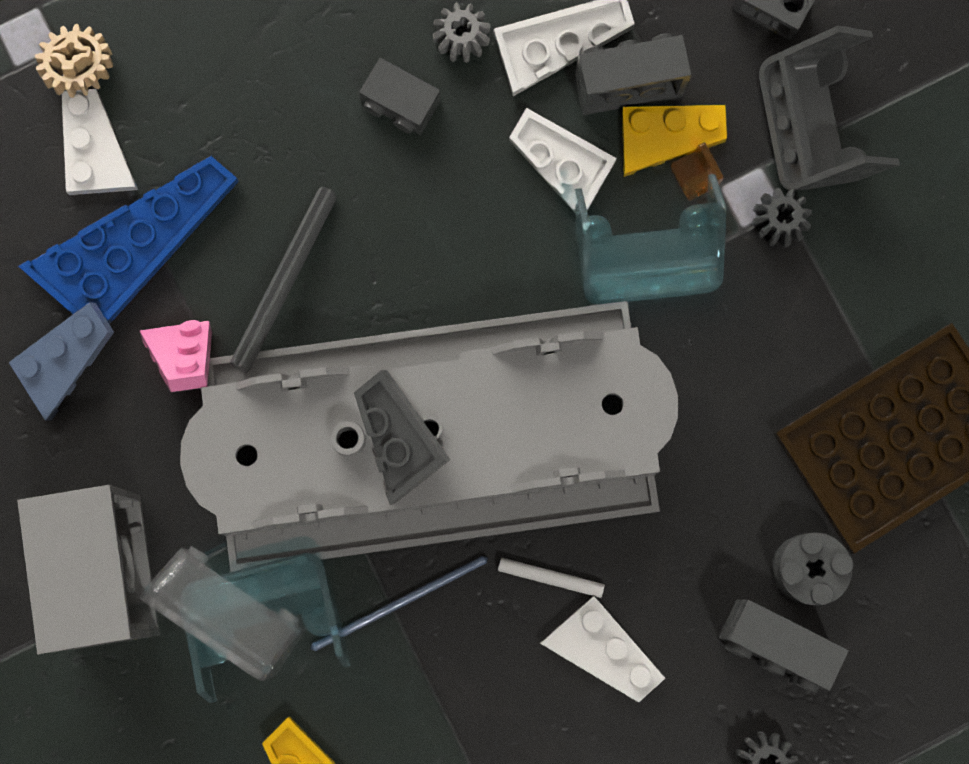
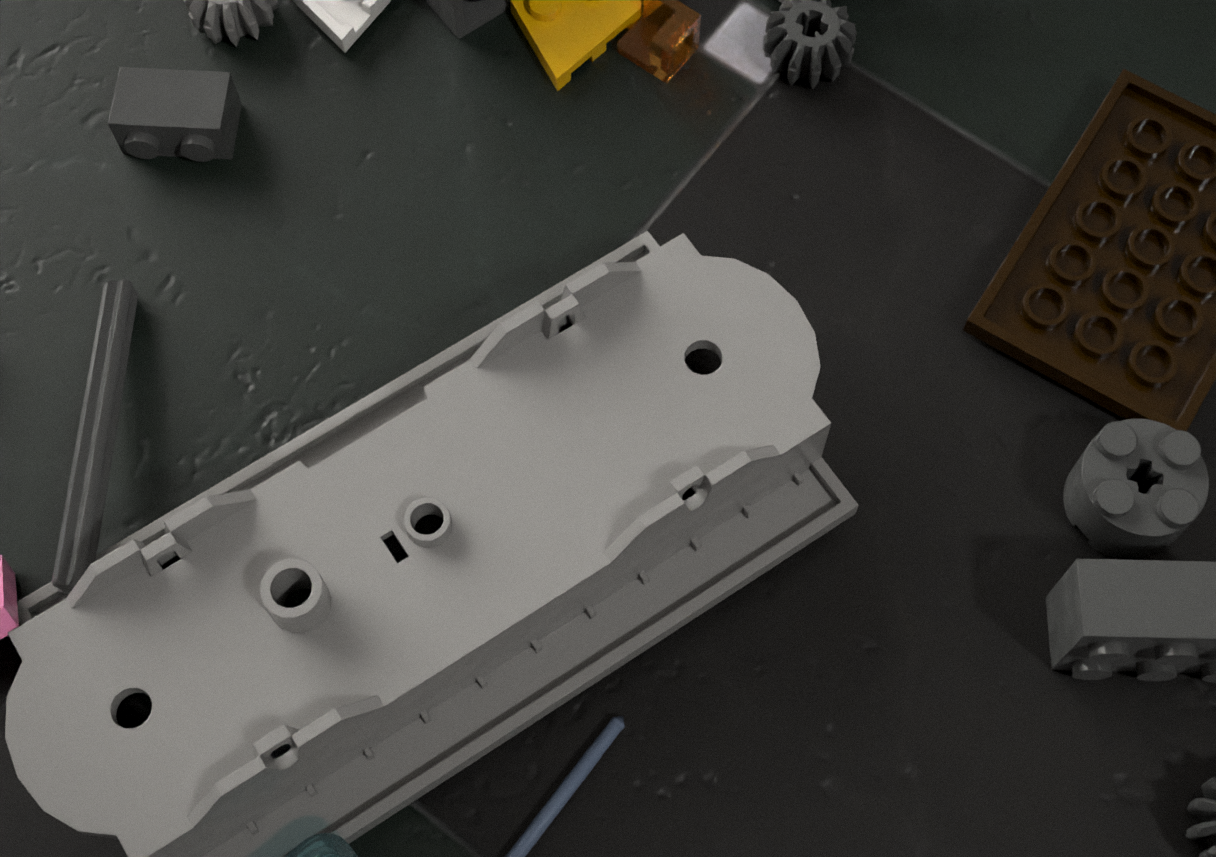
camera: 20 degrees left, 15 degrees down
dark grey wing [354,370,450,505] -> none
white bar [498,557,605,598] -> none
white wing [509,108,617,220] -> none
white wing [540,596,666,702] -> none
clear light blue windscreen [575,174,727,305] -> none

